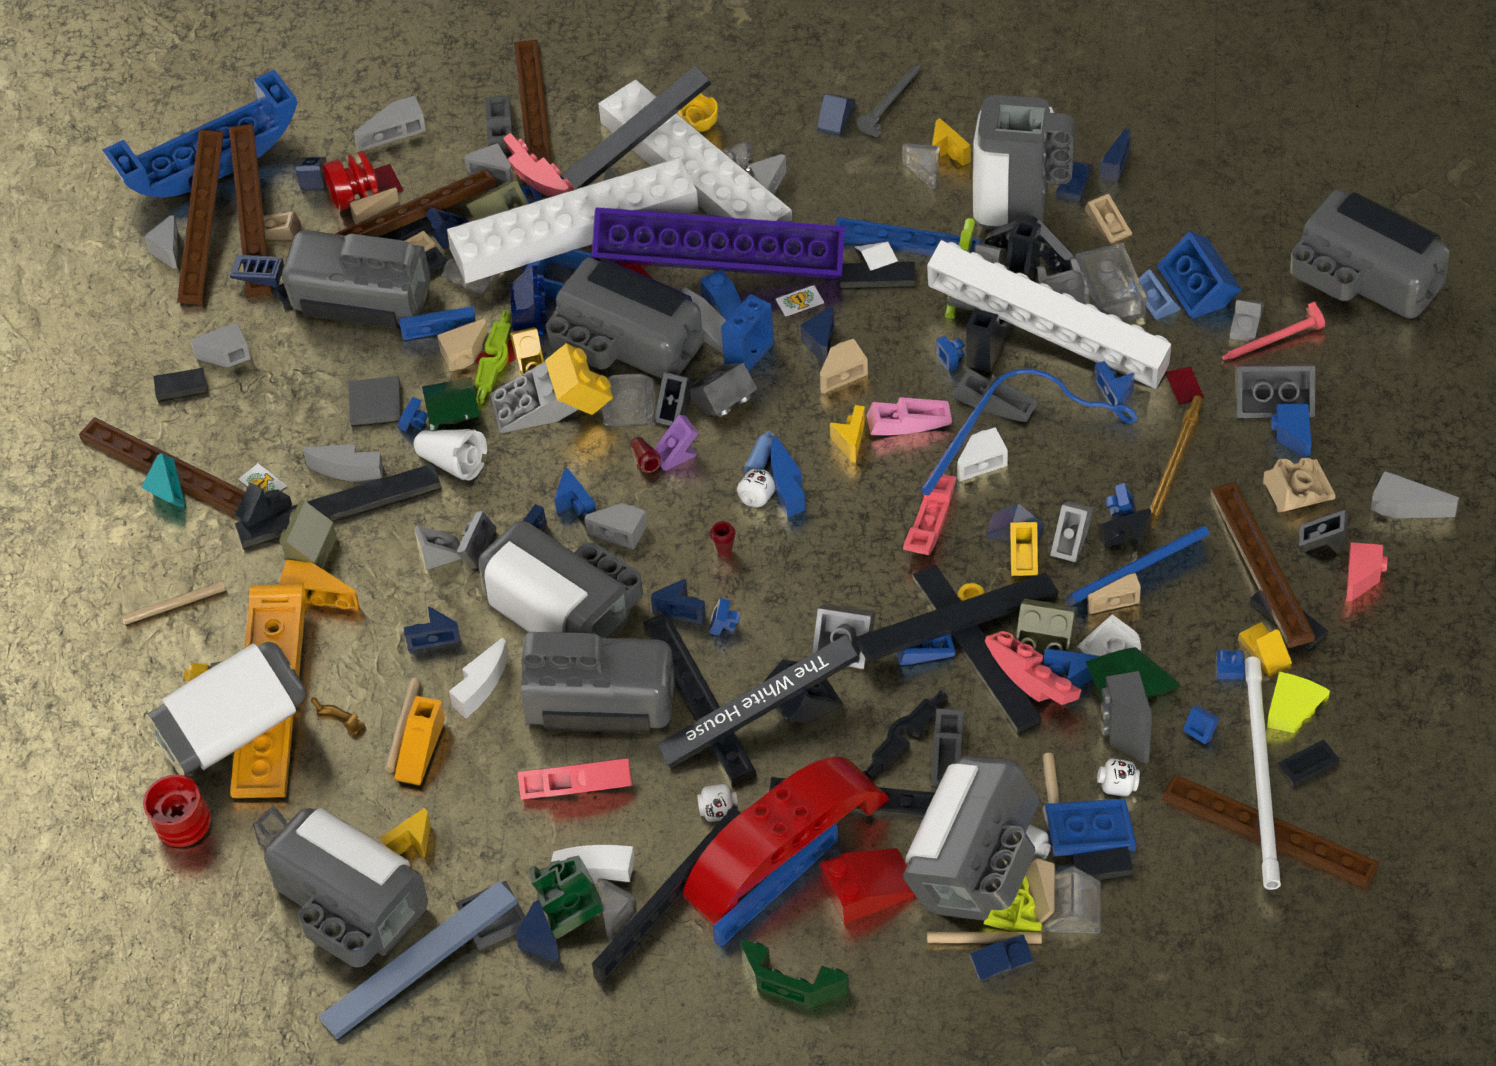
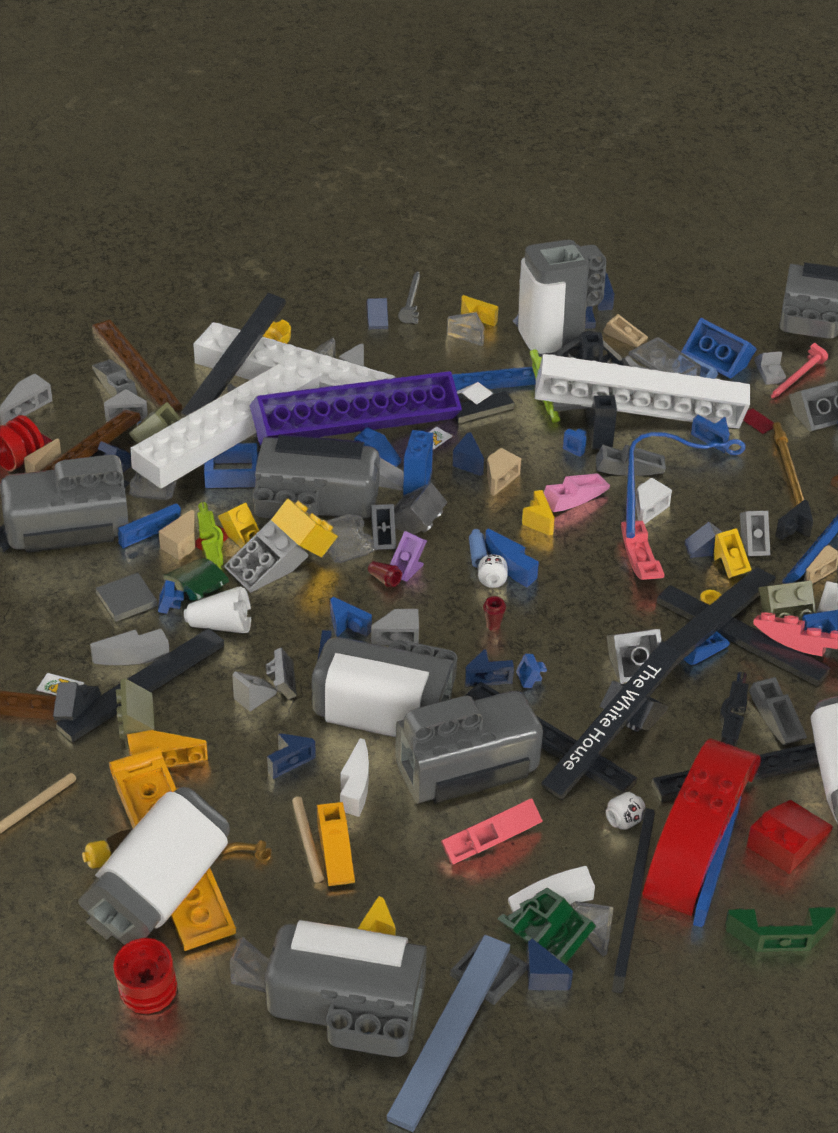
camera: 30 degrees left, 10 degrees down
coral slope [503,133,574,197] -> none
clear blue slope [510,265,548,336] -> none
blue tile [1106,483,1136,516] -> none

